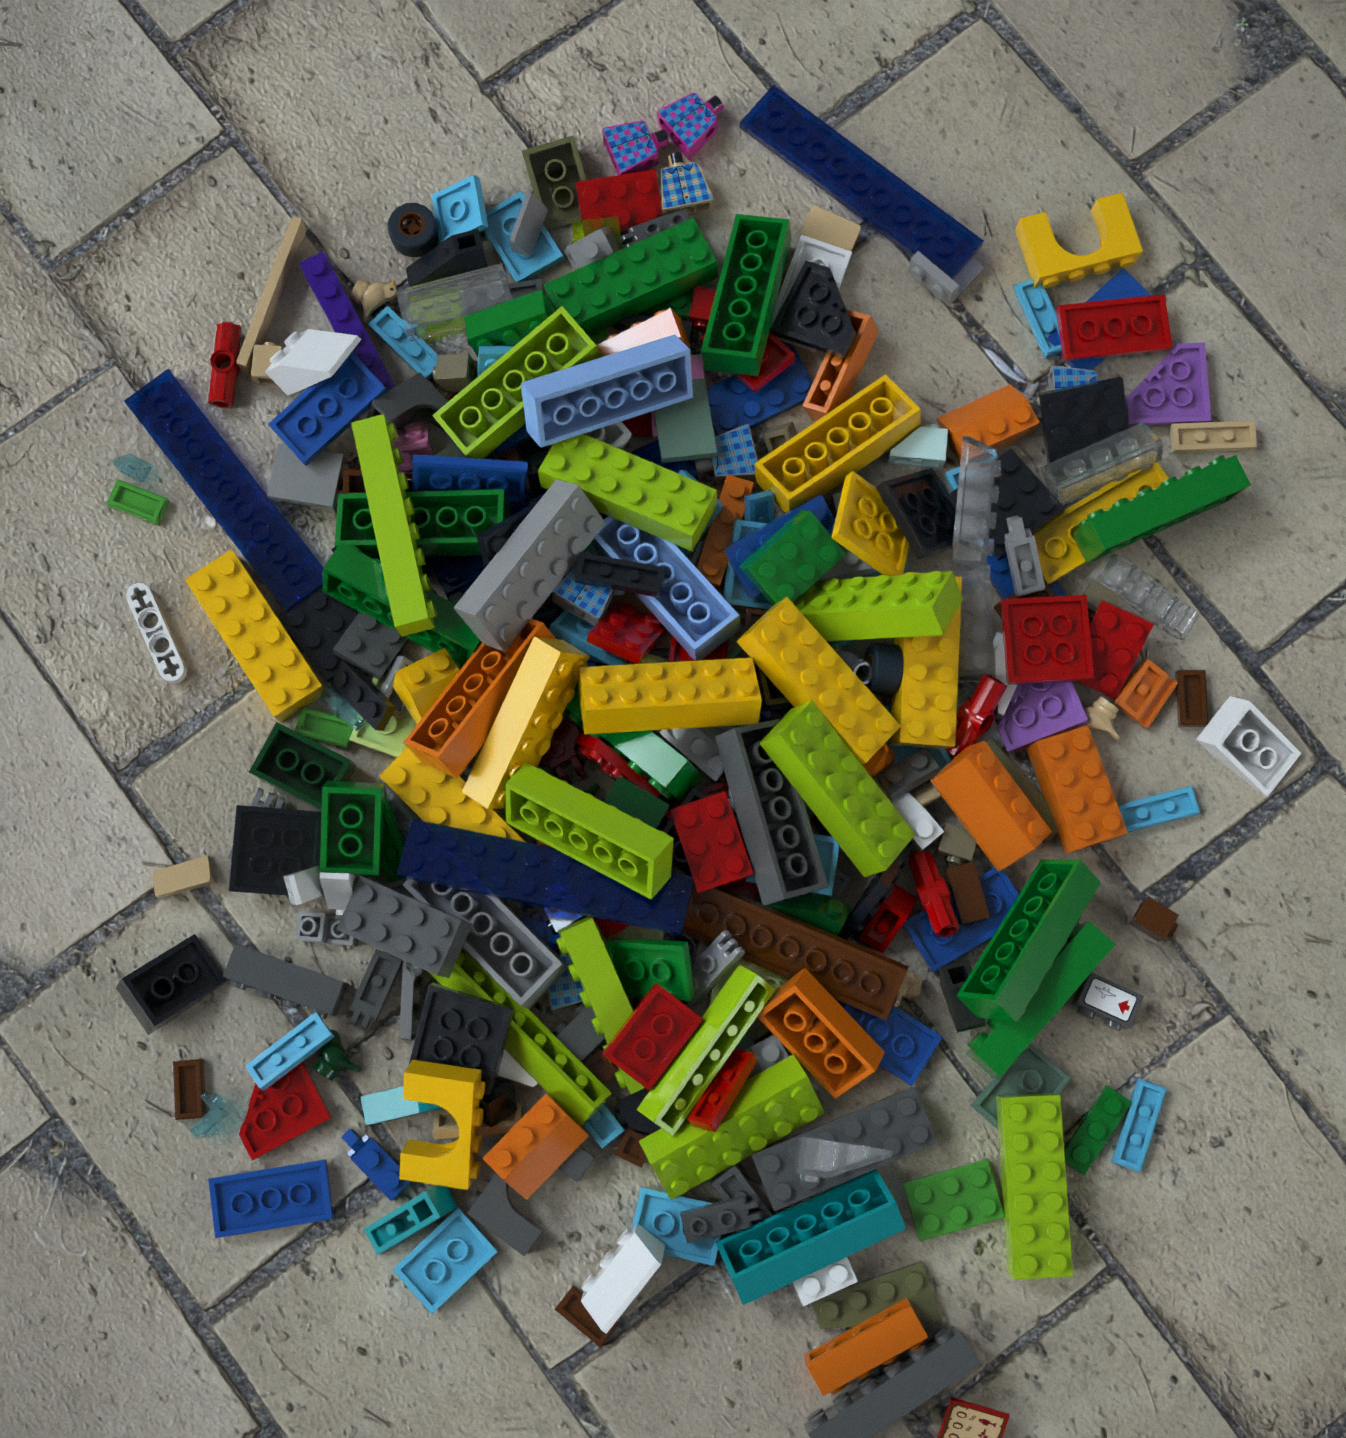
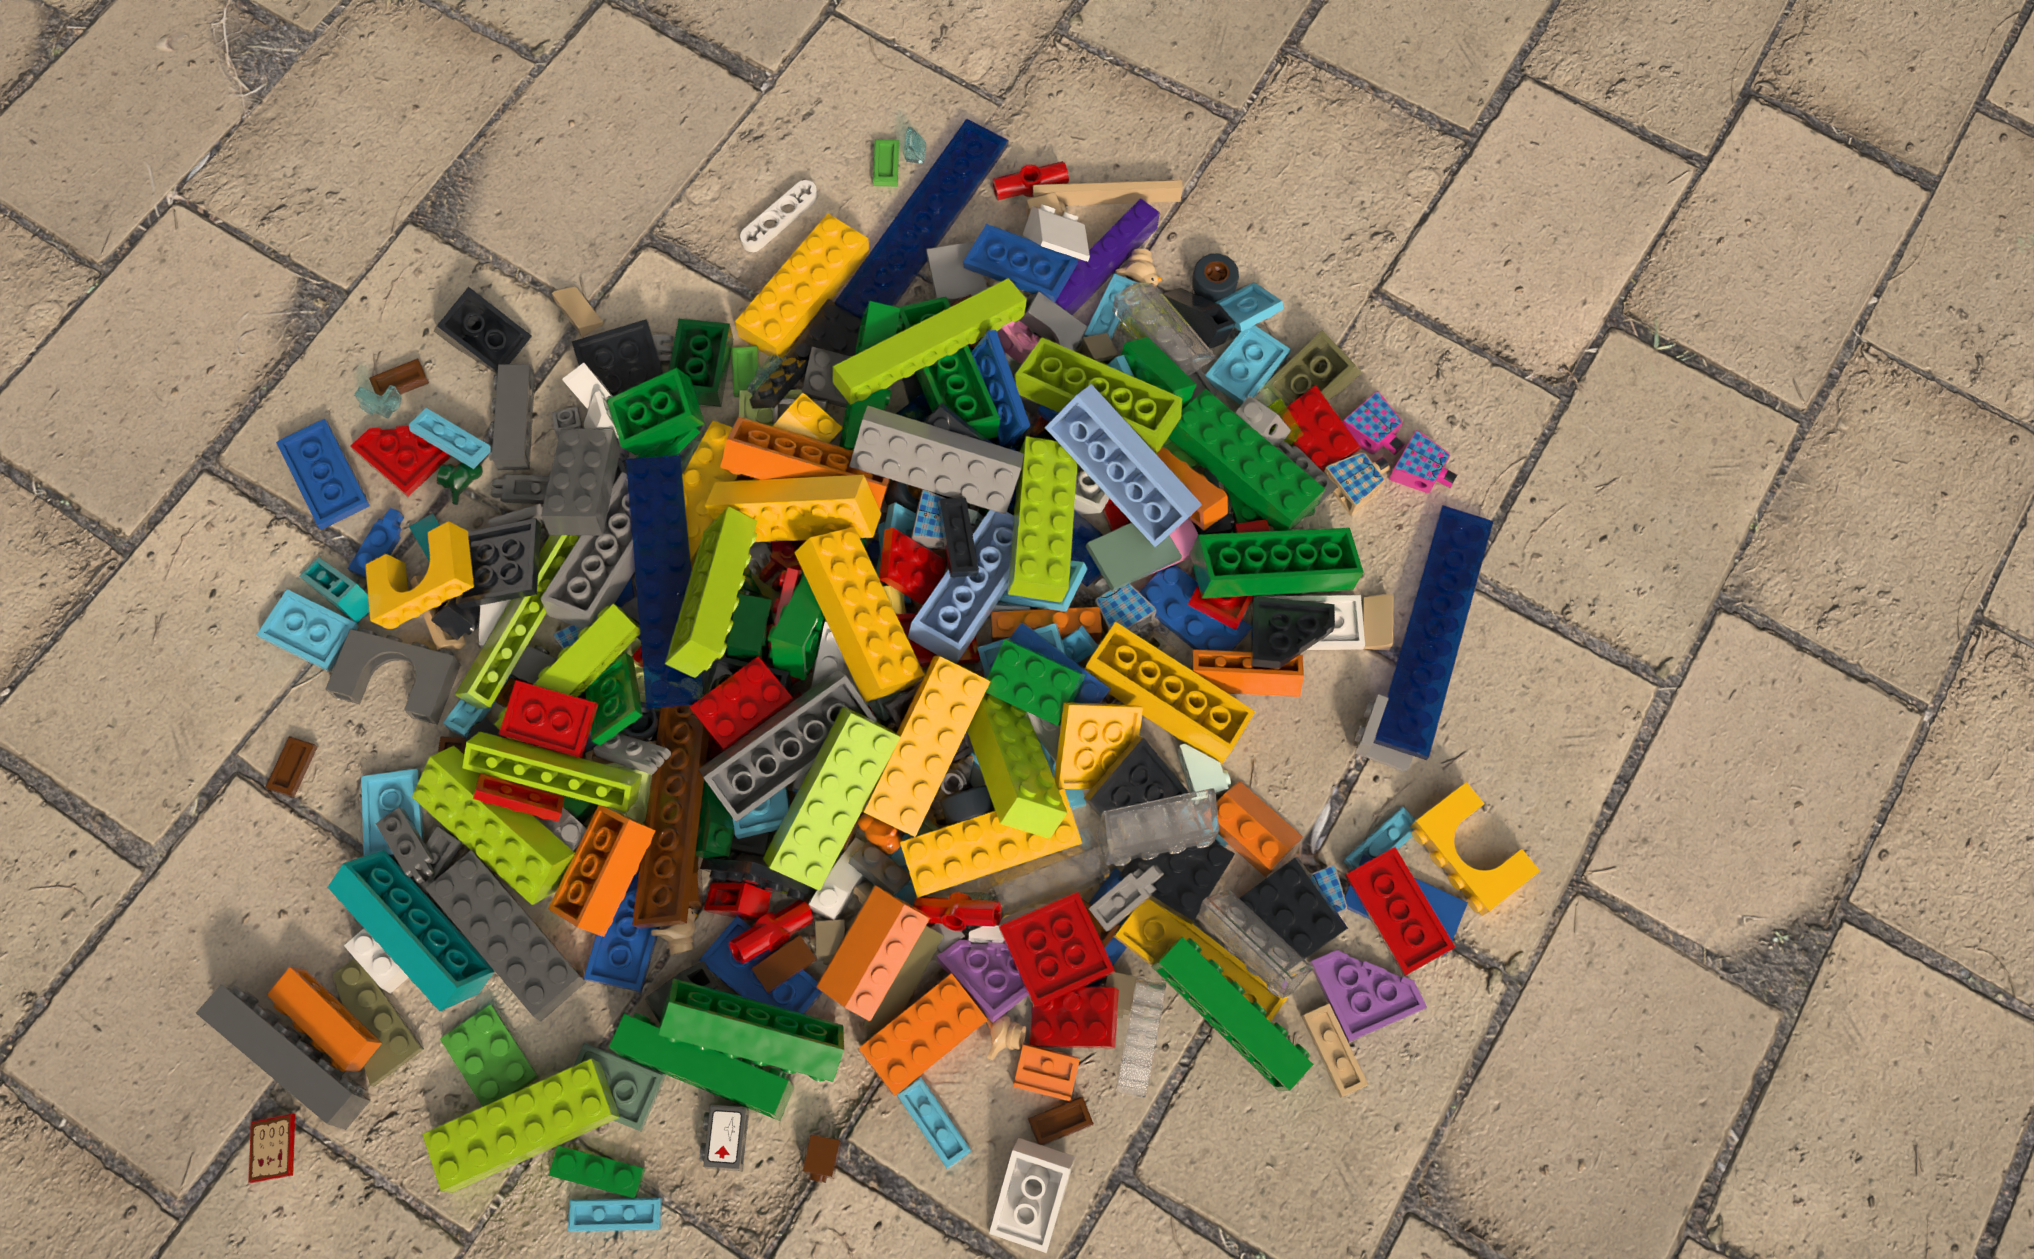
camera: 65 degrees right, 10 degrees down
orange slope [482,1093,590,1200] -> none
light grey slope [509,192,548,257] -> none
white slope [581,1223,665,1334] -> none
clear slope [794,1135,892,1183] -> none

